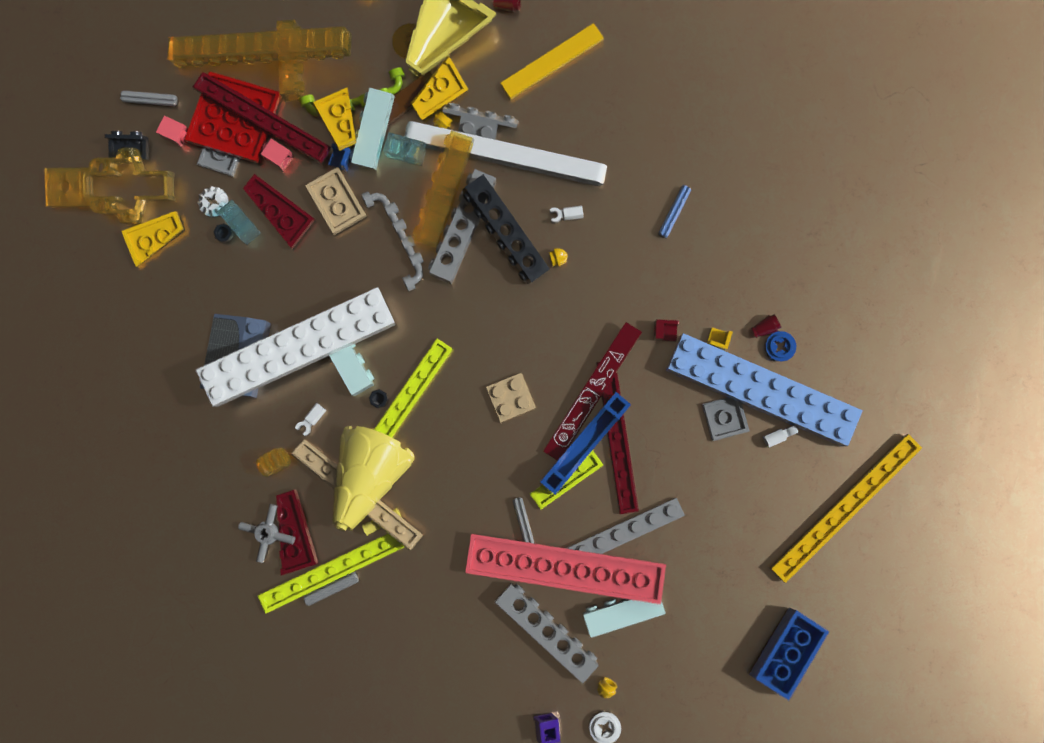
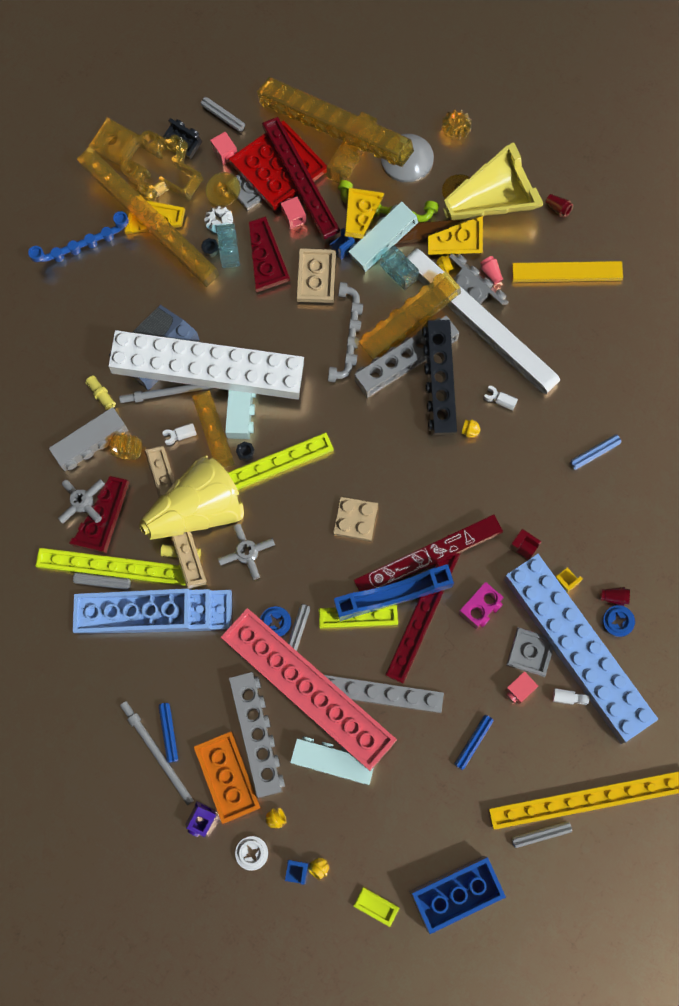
camera: 35 degrees right, 10 degrees down
none -> blue bar [28,211,129,262]
none -> light grey brick [49,407,128,471]
none -> light blue slope [73,589,232,633]
none -> clear yellow brick [77,146,219,287]
none -> light yellow pin [85,376,116,411]
none -> light grey bar [119,384,212,403]
none -> light grey bar [120,701,194,805]
none -> blue axle [158,703,178,763]
none -> clear yellow brick [192,390,235,468]
none -> orange plate [194,731,261,824]
none -> clear yellow dish [206,172,241,207]
none -> light grey bar [218,524,275,580]
none -> blue gear [260,606,291,637]
none -> blue panel [285,859,309,885]
none -> yellow plate [308,858,329,880]
none -> neon yellow tile [353,887,400,927]
none -> light grey dish [381,134,434,182]
none -> blue axle [455,715,494,770]
none -> dark pink brick [459,582,504,629]
none -> coral cone [480,256,503,285]
none -> coral brick [505,671,538,704]
none -> light grey axle [512,821,572,848]

